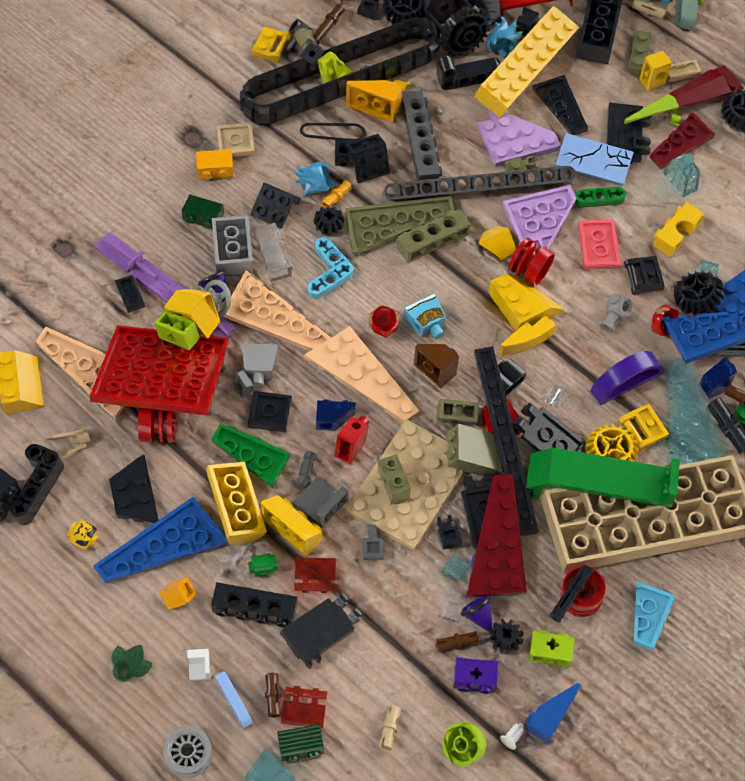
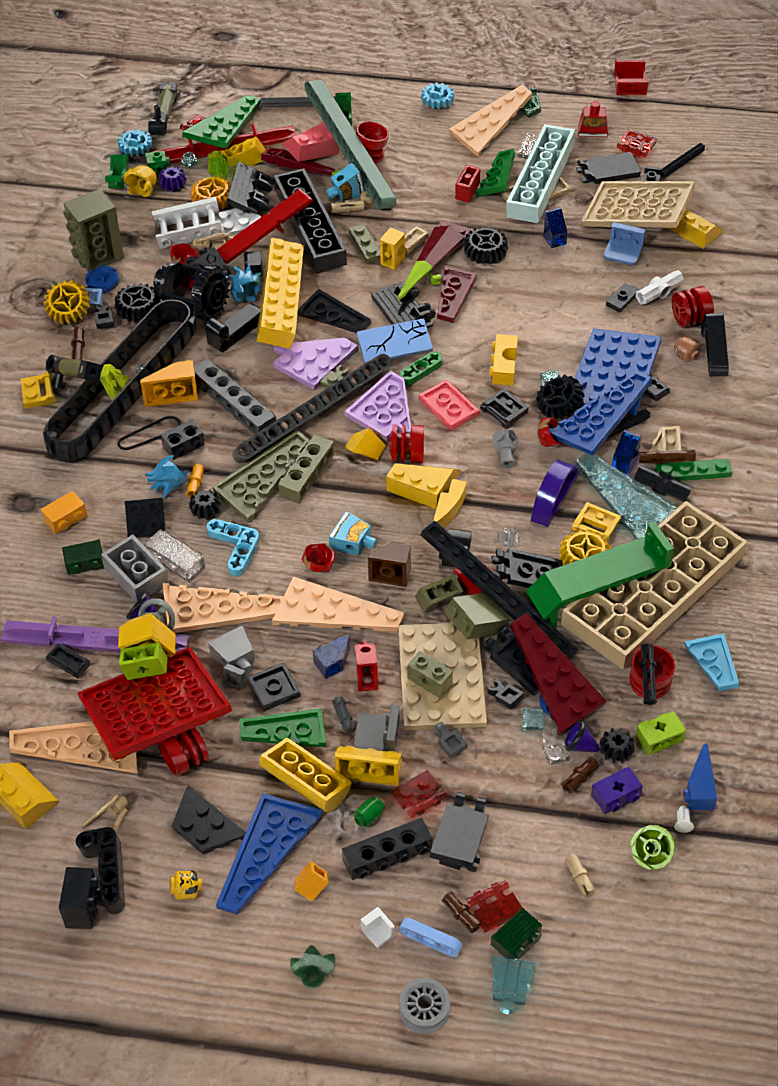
camera: 30 degrees left, 10 degrees down
tan plate [216,123,255,157] -> none
black bracket [345,134,390,183] -> none
clear light blue torso [664,154,700,198] -> none

